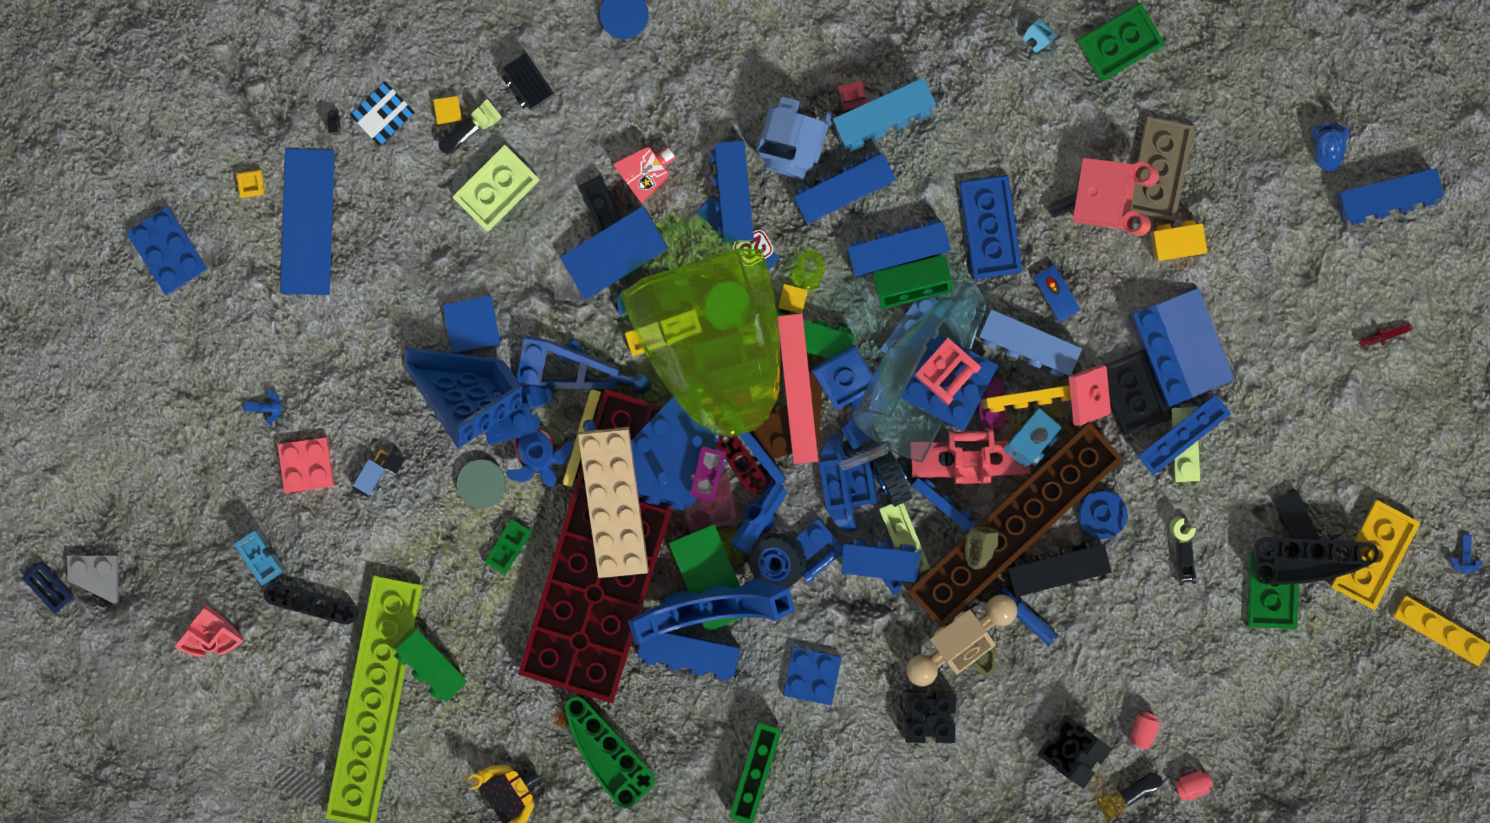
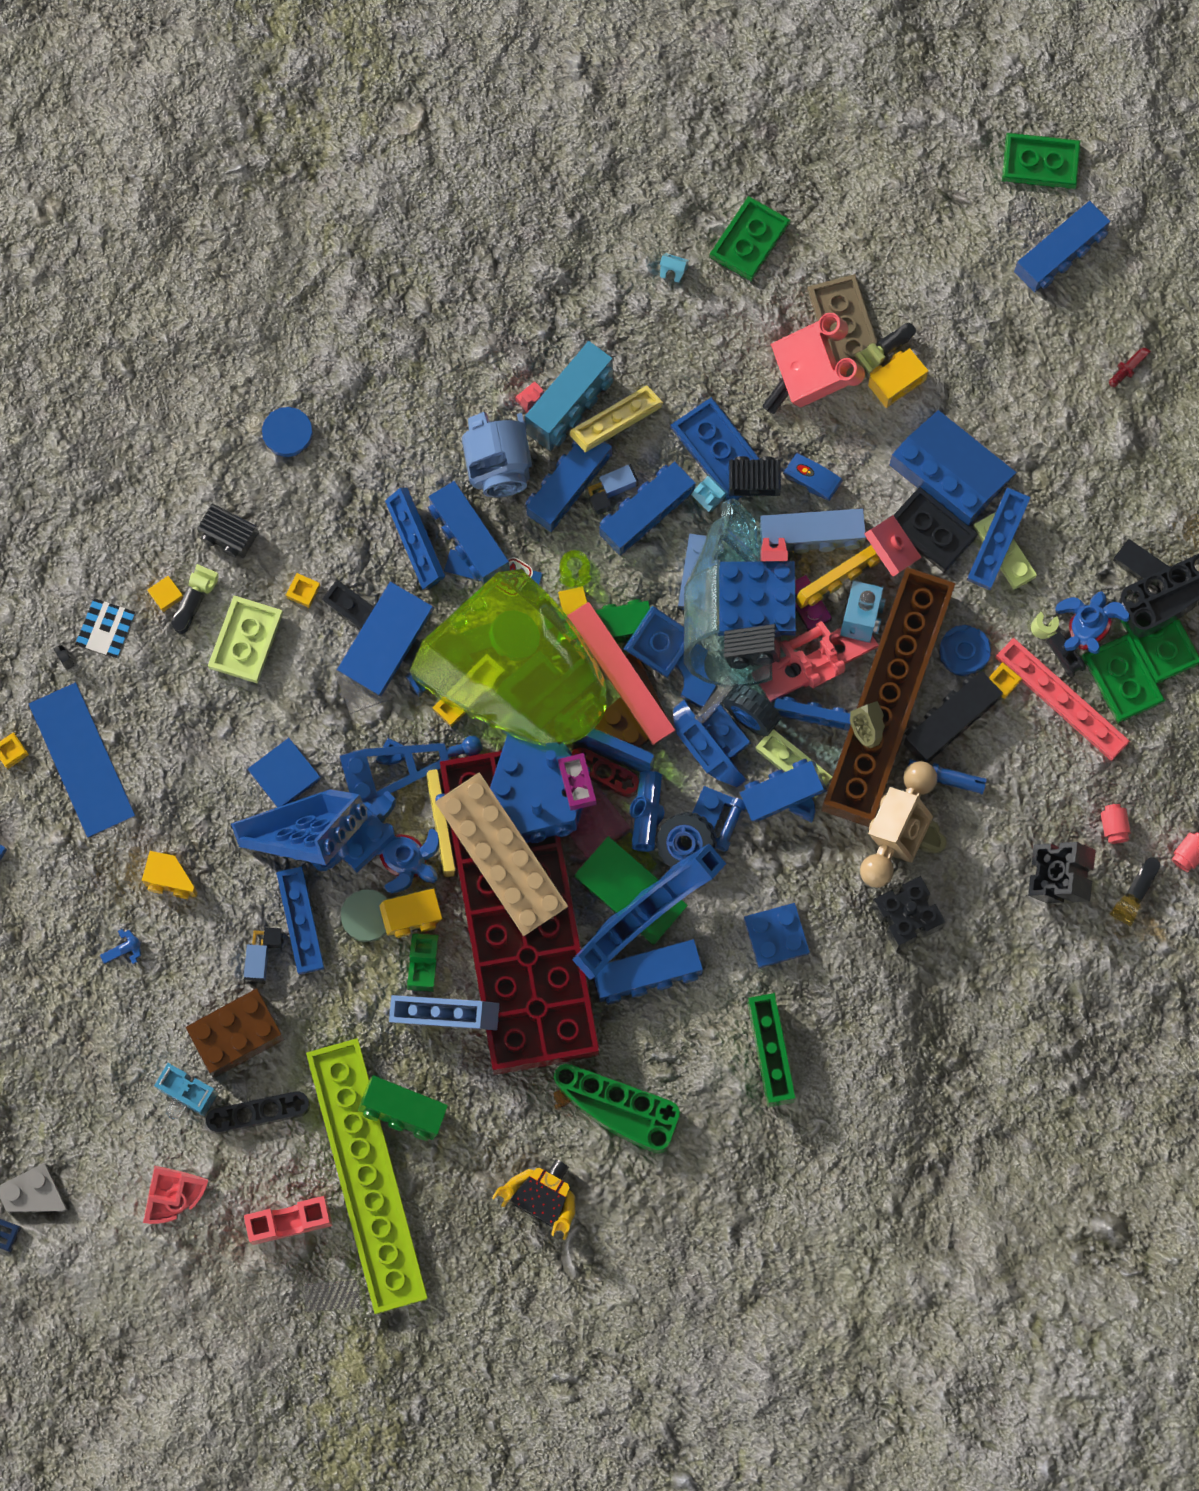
camera: 30 degrees left, 15 degrees down
coral plate [278,437,335,493] -> none
coral torso [613,147,676,204] -> none
green brick [872,255,953,309] -> none
coral plate [915,338,981,405] -> none
blue piece [1312,123,1349,172] -> none
none -> yellow slope [142,851,198,899]
none -> reddish brown brick [185,988,285,1078]
none -> coral arch [244,1196,333,1245]
none -> blue plate [276,866,325,975]
none -> yellow tile [286,573,321,608]
none -> yellow brick [379,888,442,938]
none -> blue plate [385,488,445,590]
none -> medium blue brick [389,995,499,1030]
none -> light yellow tile [569,385,663,452]
none -> piece [588,464,639,516]
none -> medium azure tile [691,476,728,512]
none -> black brick [724,623,781,669]
none -> black brick [729,456,781,496]
none -> coral tile [760,538,788,561]
none -> piece [854,323,916,374]
none -> yellow tile [989,662,1022,700]
none -> coral tile [995,638,1130,762]
none -> green tile [1001,133,1081,189]
none -> blue animal [1055,591,1130,654]
none -> green tile [1082,633,1165,724]

